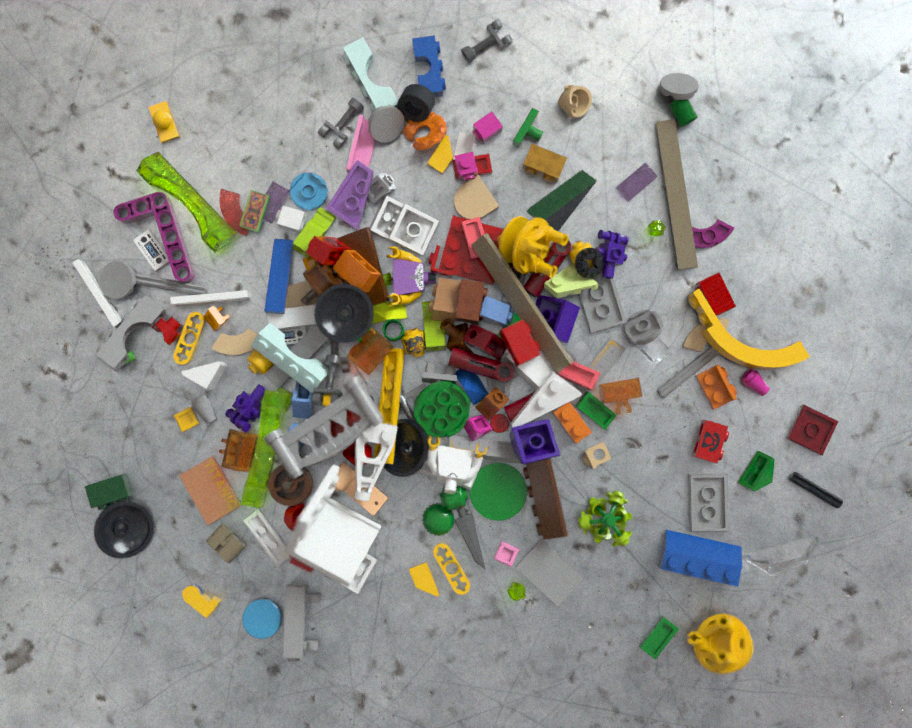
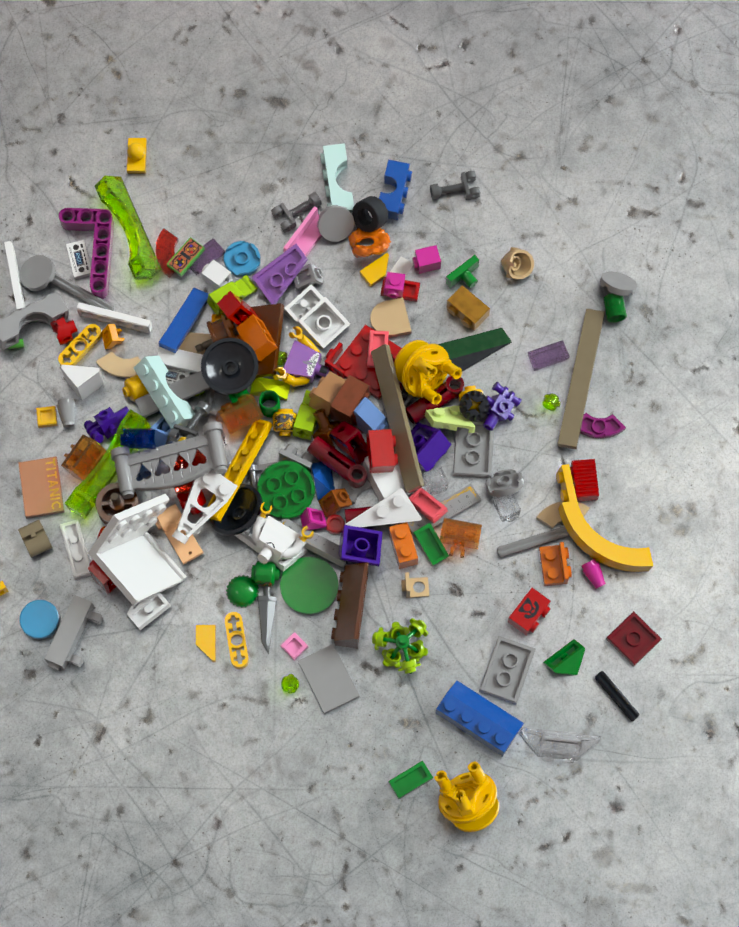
camera: 25 degrees right, 15 degrees down
none -> clear blue hips [120,428,156,449]

